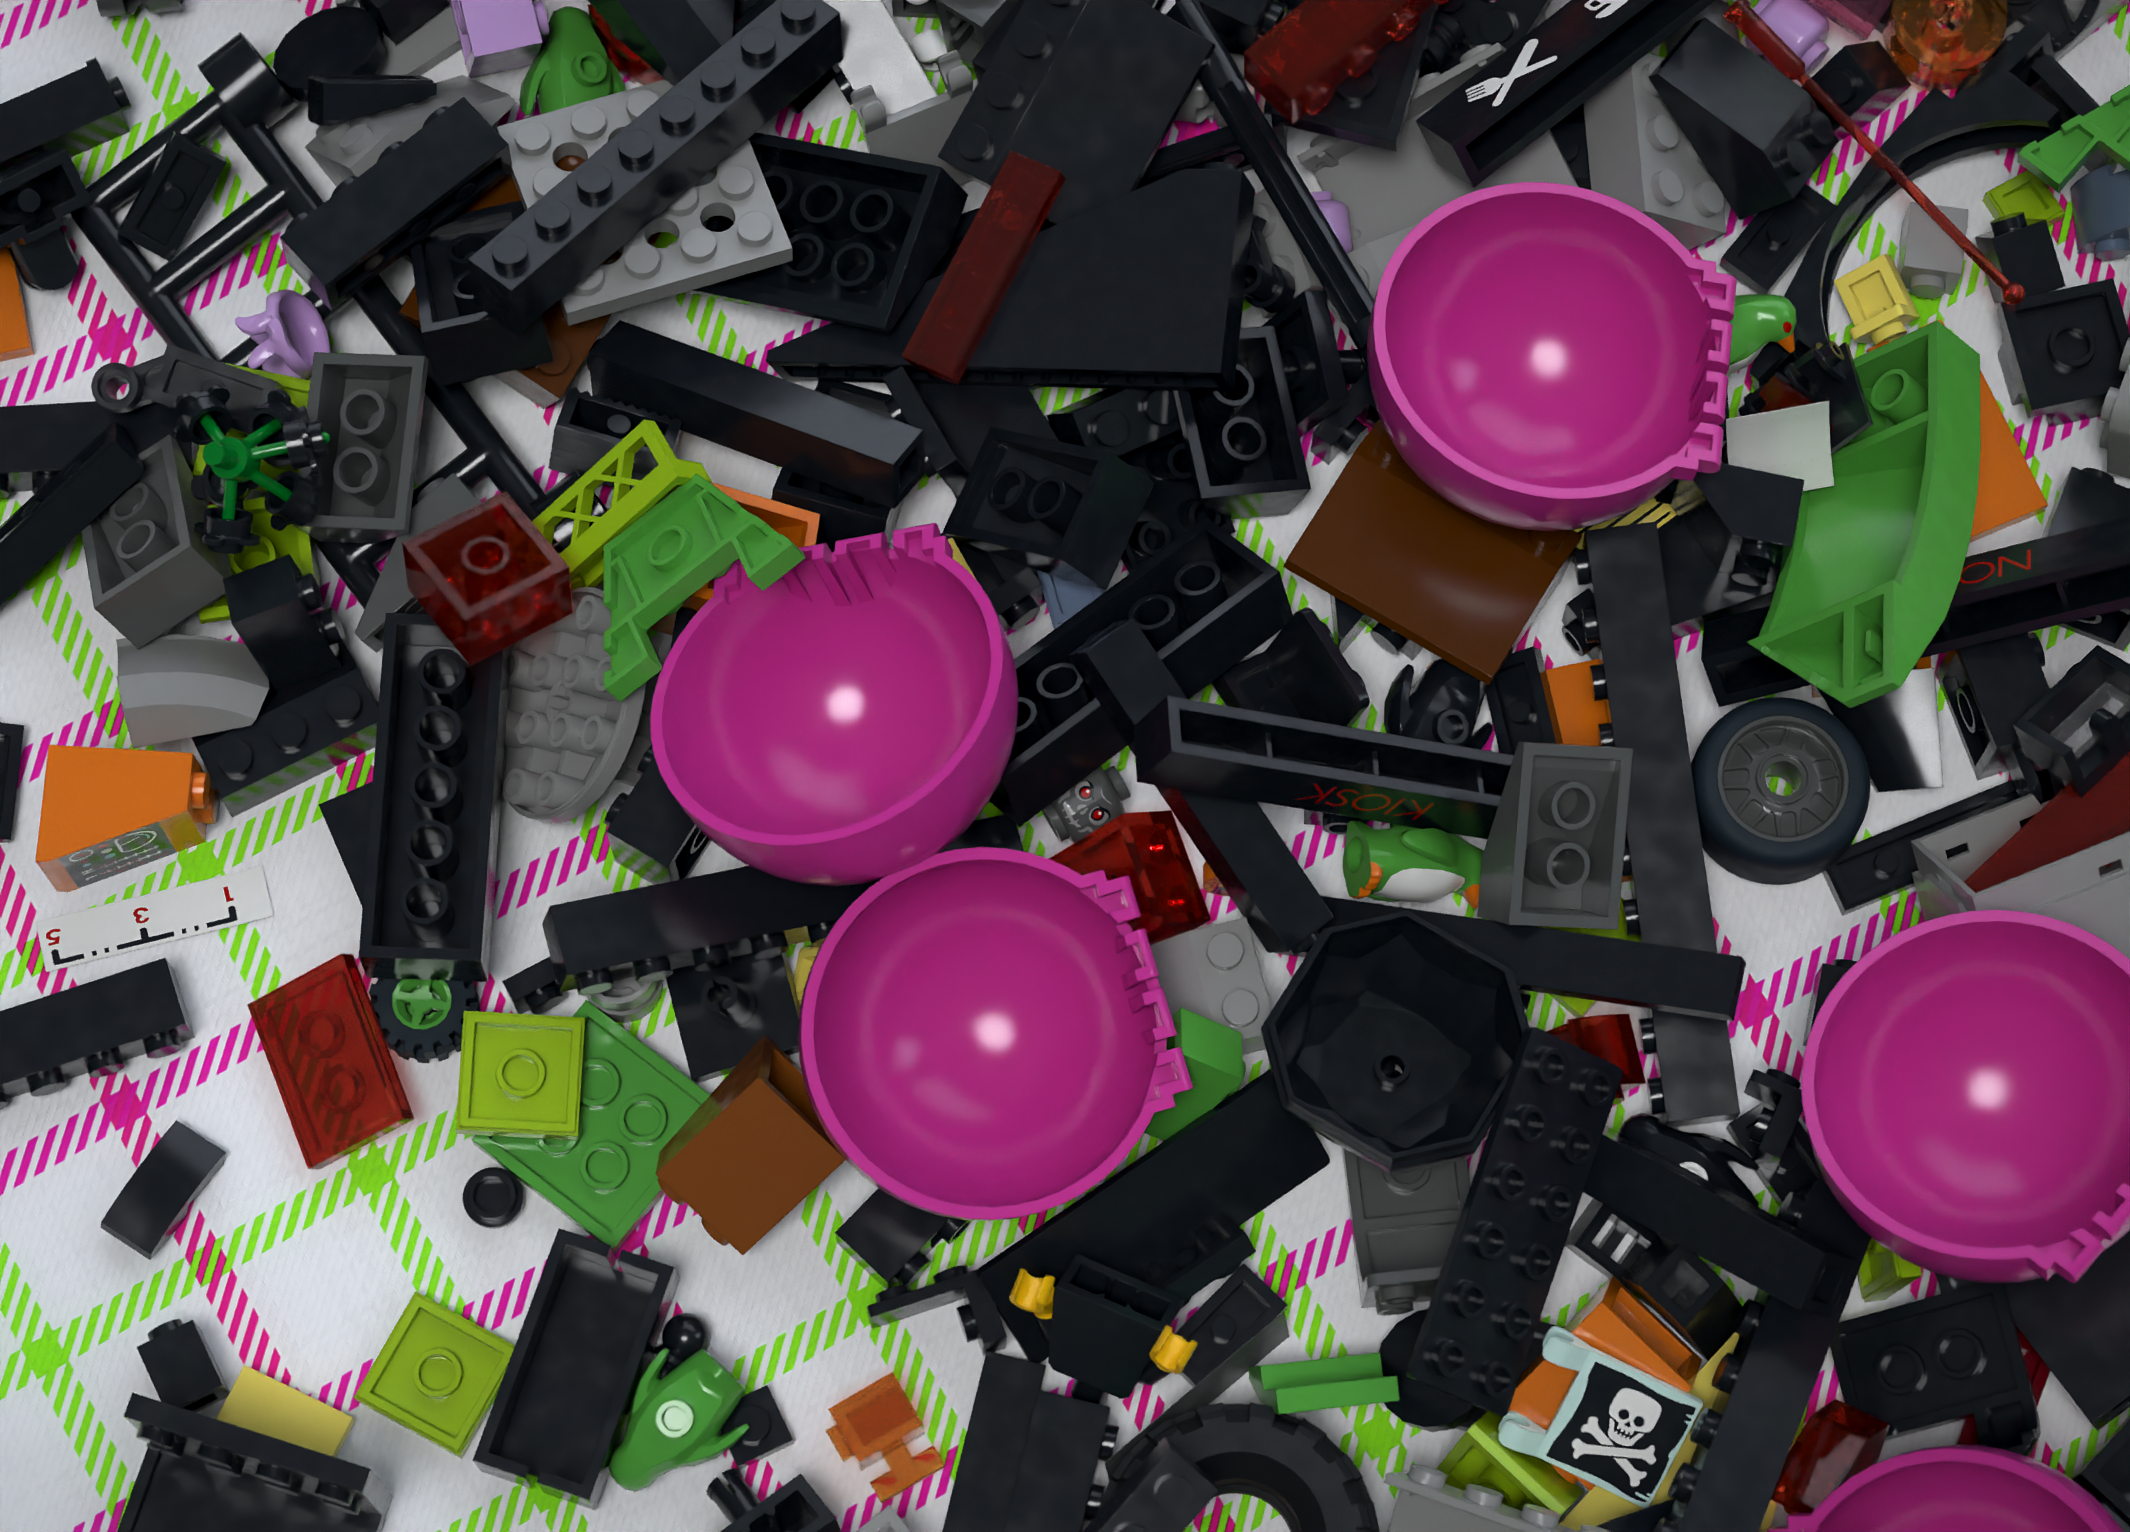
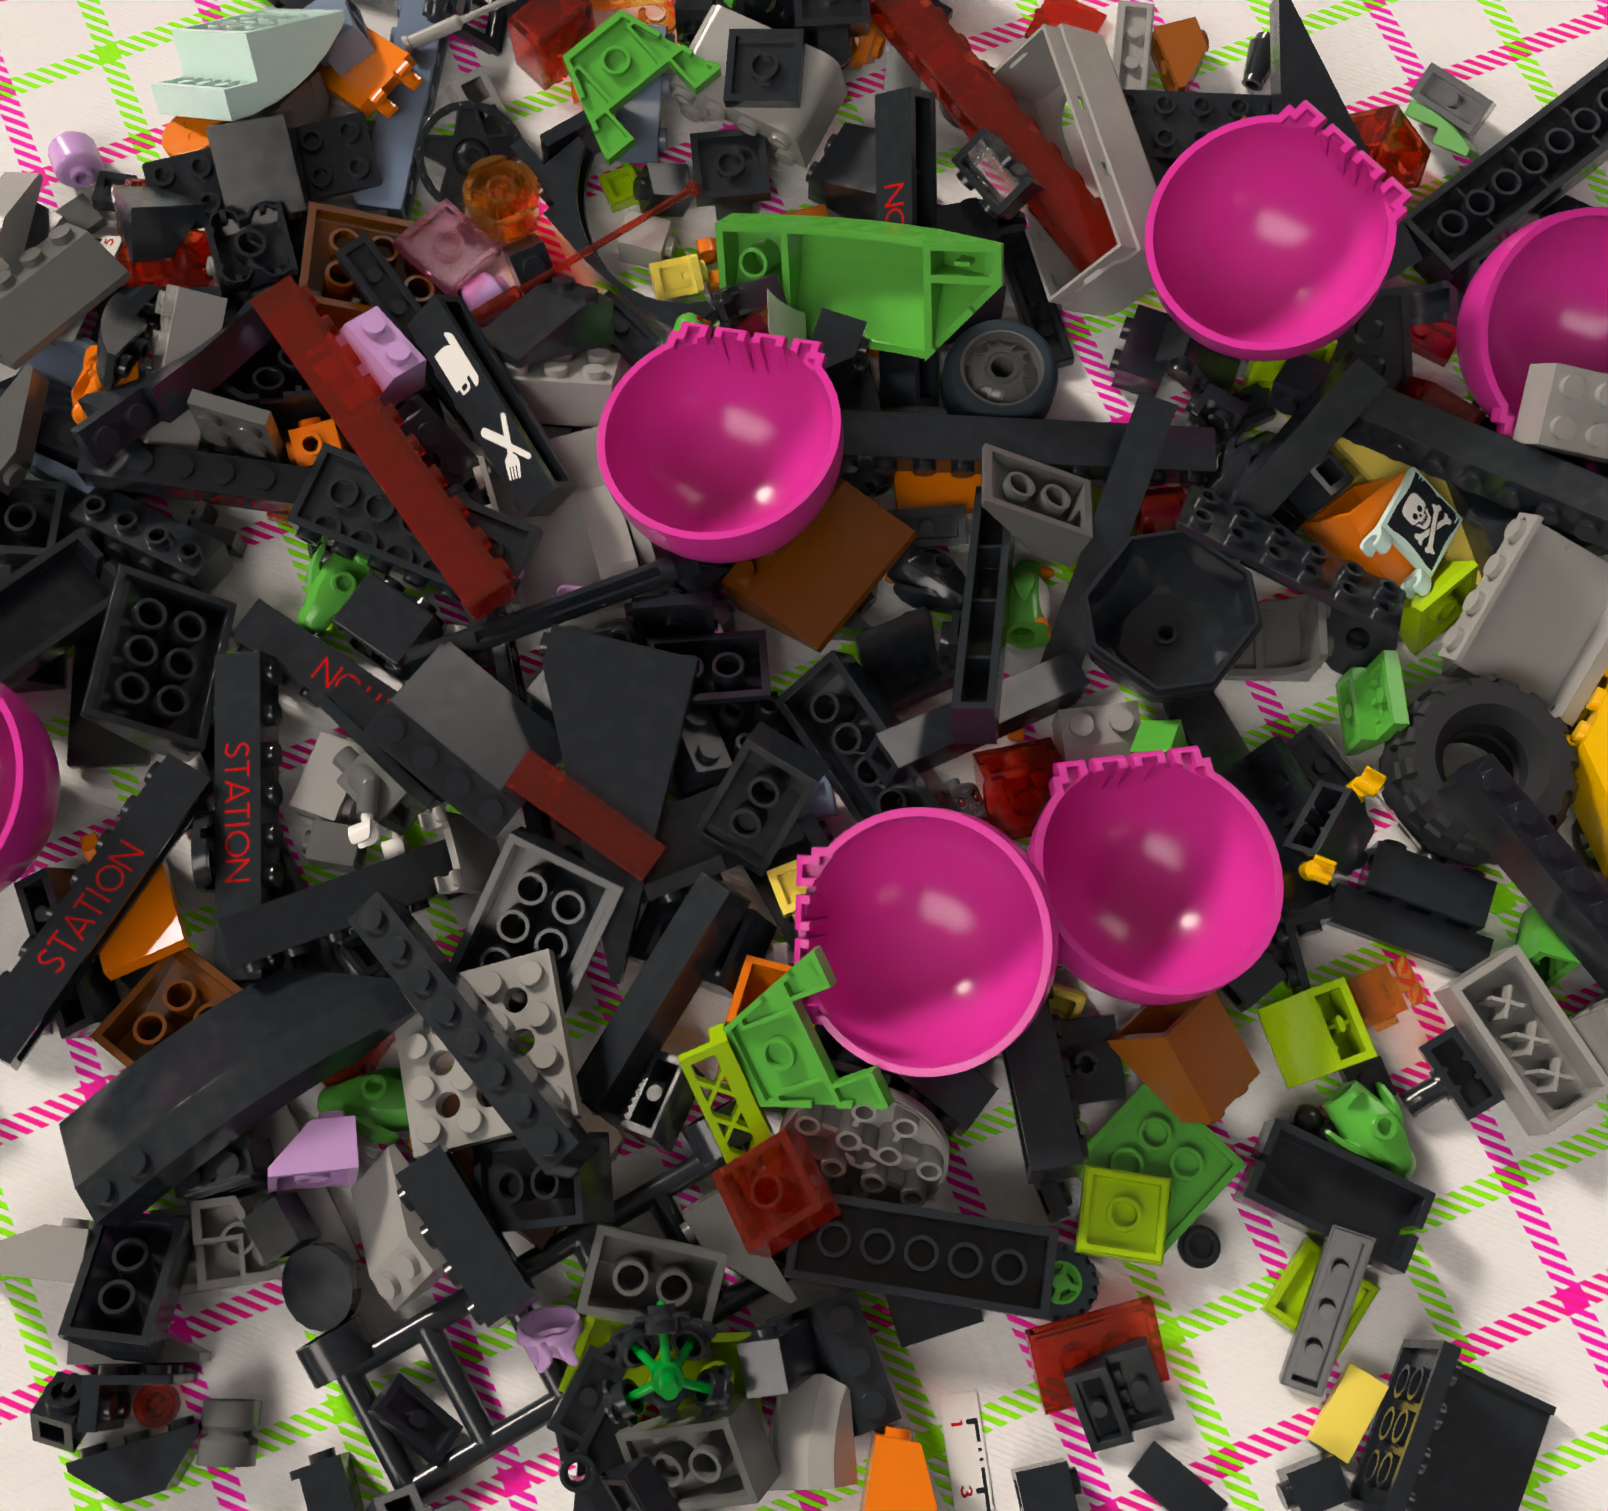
camera: 85 degrees left, 0 degrees up
black slope [308,74,437,126] -> none
none -> black slope [1064,1336,1175,1453]
none -> lime slope [1255,977,1377,1089]
none -> tile [1279,1219,1376,1398]

